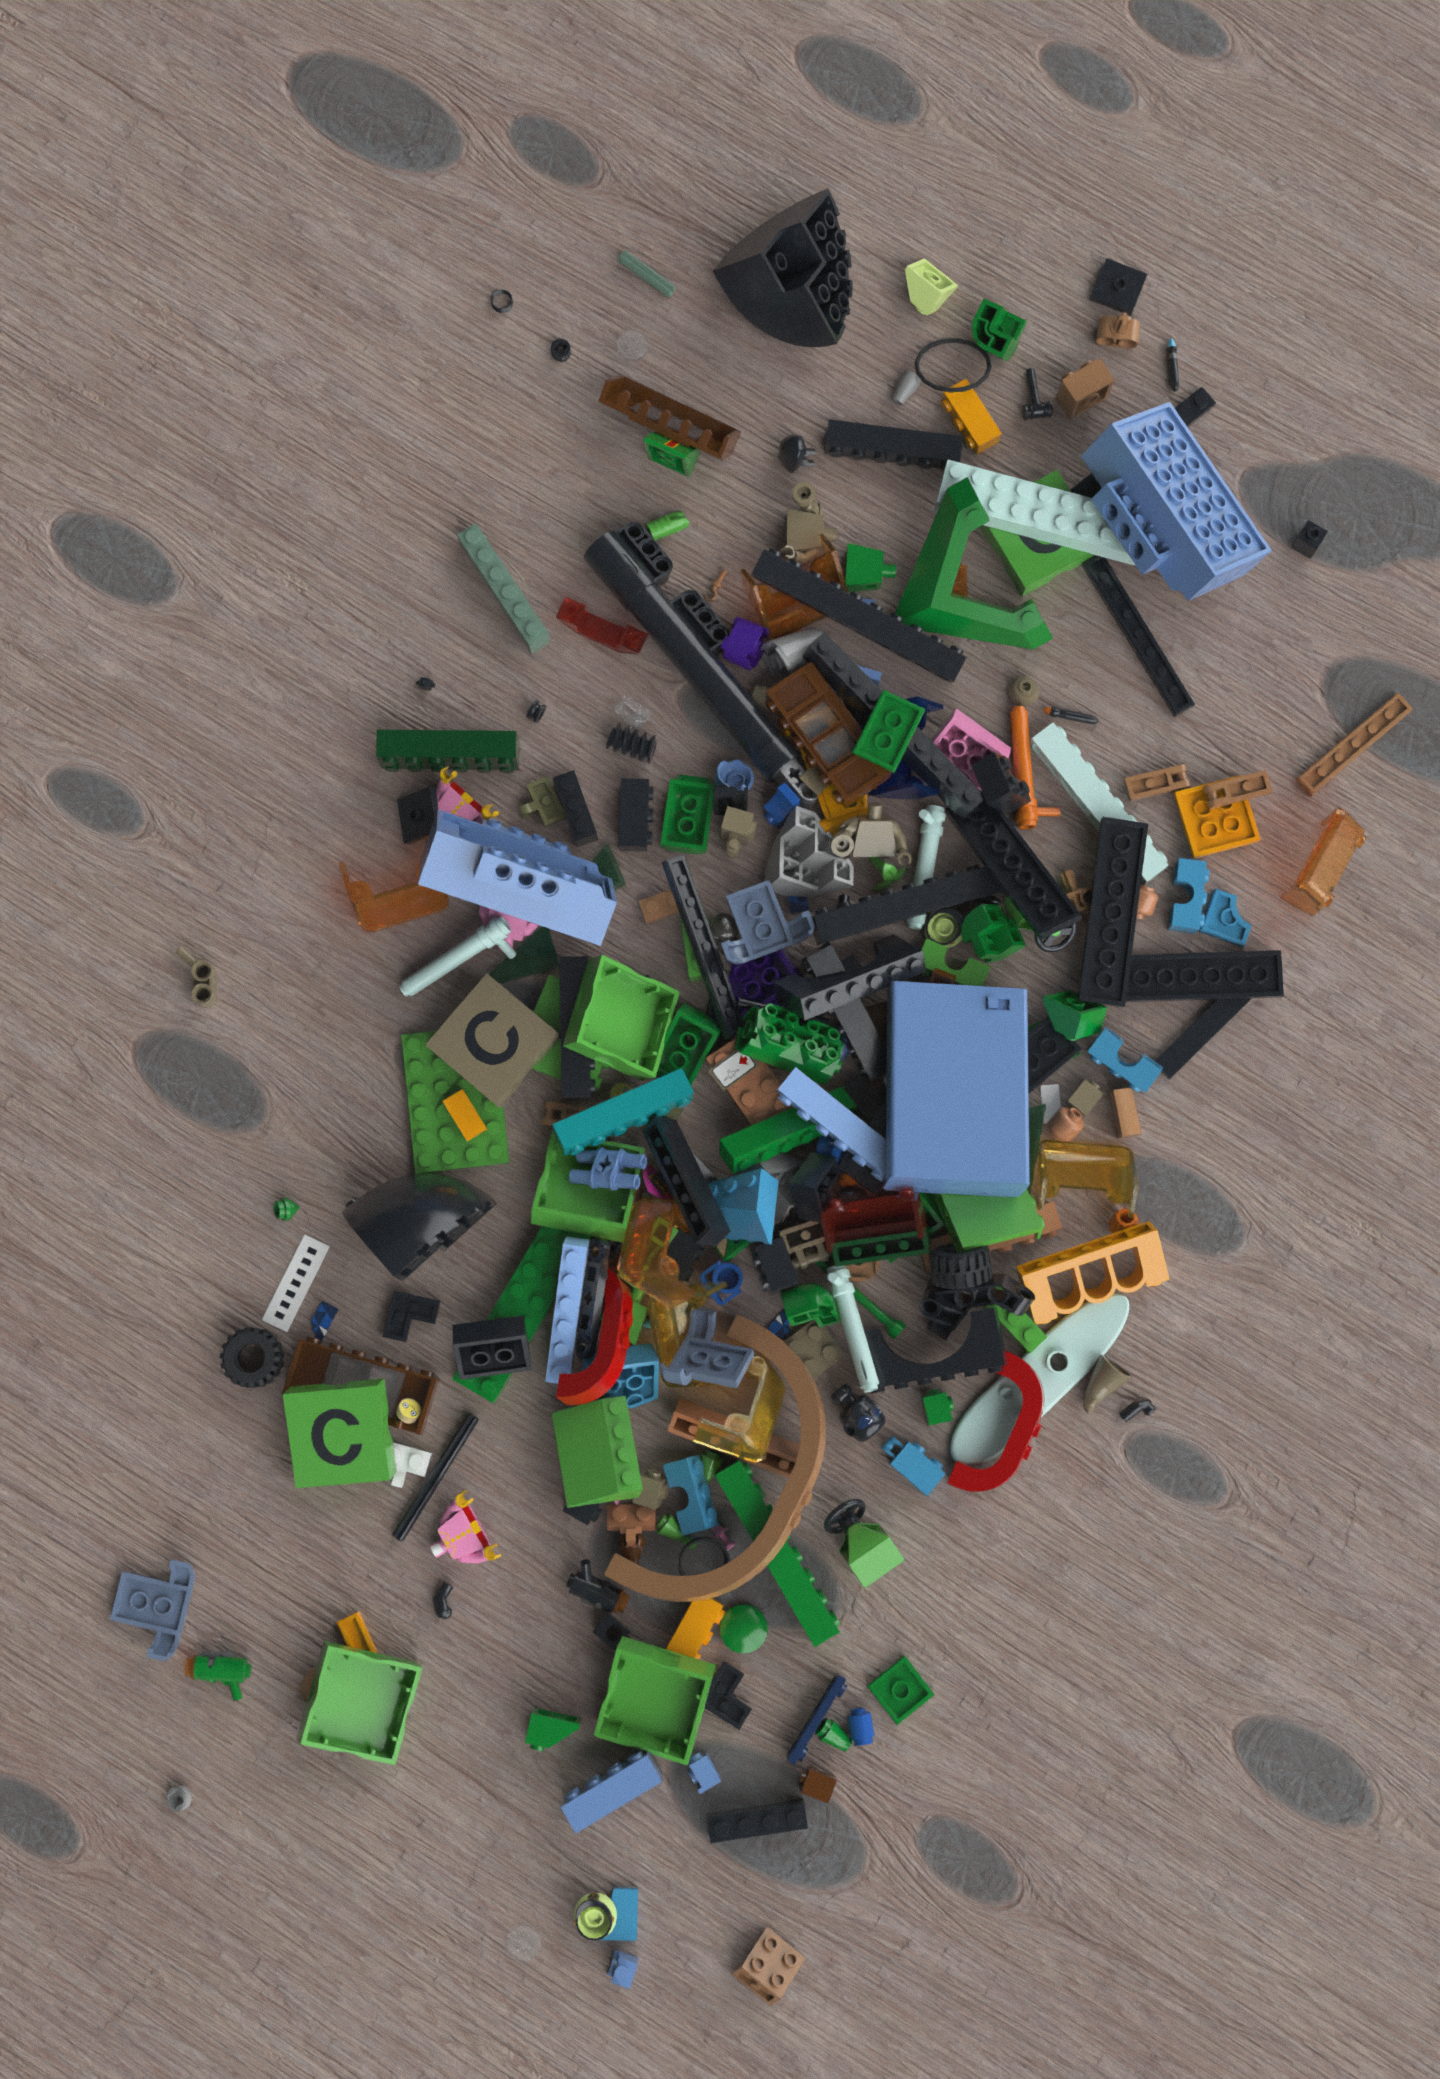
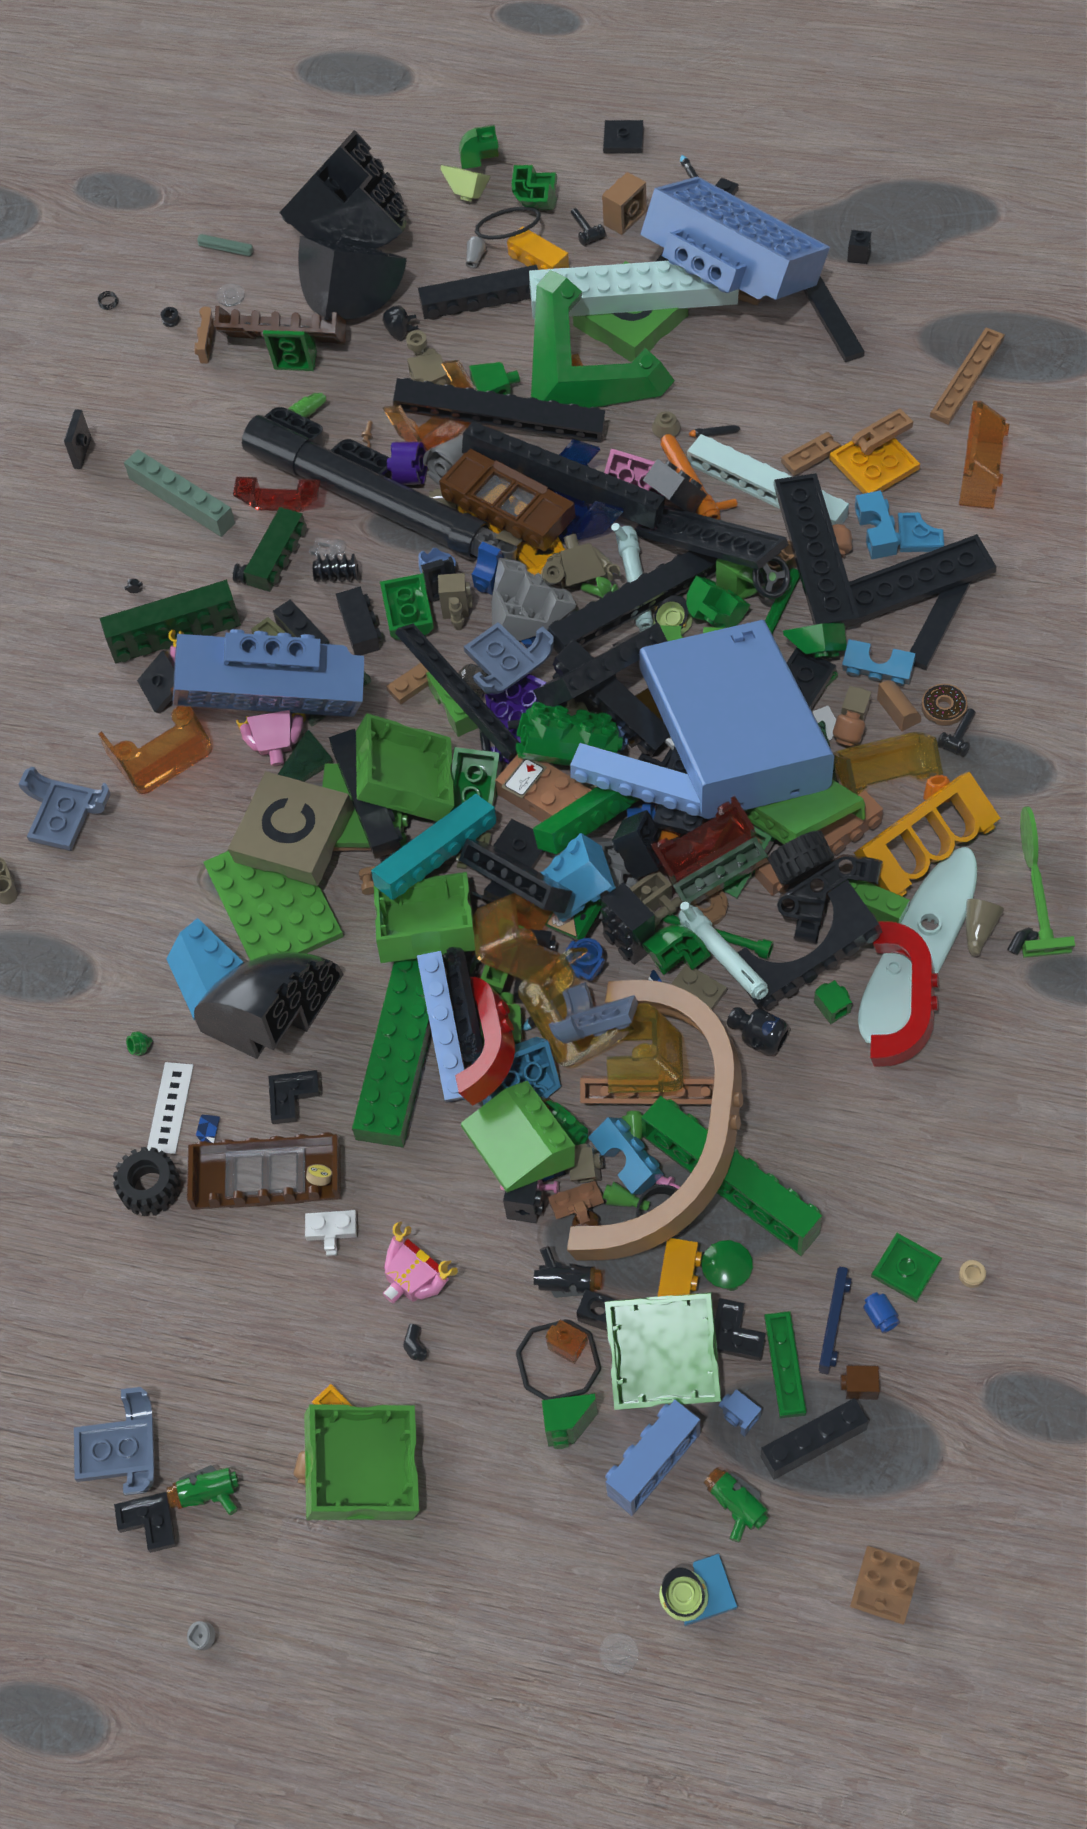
camera: 10 degrees left, 20 degrees down
bright green tile [283,1378,397,1488] -> none
black axle [392,1413,479,1541] -> none
light aqua cylinder [399,916,516,997] -> none
light orange tile [443,1089,488,1142] -> none
black slope [452,1315,532,1380] -> none
medium blue pin [569,1148,647,1191] -> none
medium blue brick [607,1949,639,1989] -> none
green cone [815,1718,852,1752] -> none
bright green piece [824,1499,905,1588] -> none
green tile [852,689,925,773] -> none
dark azure brick [881,1435,946,1496] -> none
black tile [1081,555,1195,717] -> none
medium nougat beam [1096,312,1140,348] -> none
none -> sand blue piece [18,767,111,851]
none -> black plate [64,409,92,469]
none -> black plate [114,1492,176,1553]
none -> dark azure wedge [166,918,244,1020]
none -> medium nougat plate [194,306,214,364]
none -> dark green brick [243,507,307,592]
none -> black brick [298,236,407,321]
none -> green brick [459,125,499,169]
none -> black plate [493,819,545,869]
none -> black piece [516,1319,601,1400]
none -> green piece [540,1097,588,1146]
none -> clear orange brick [545,1320,588,1364]
none -> green piece [704,1467,769,1543]
none -> green tile [764,1311,806,1418]
none -> green axle [765,568,800,634]
none -> black tile [803,276,865,362]
none -> tile [921,684,968,726]
none -> black piece [937,708,976,757]
none -> tan tile [959,1260,986,1288]
none -> bright green piece [1020,806,1075,958]

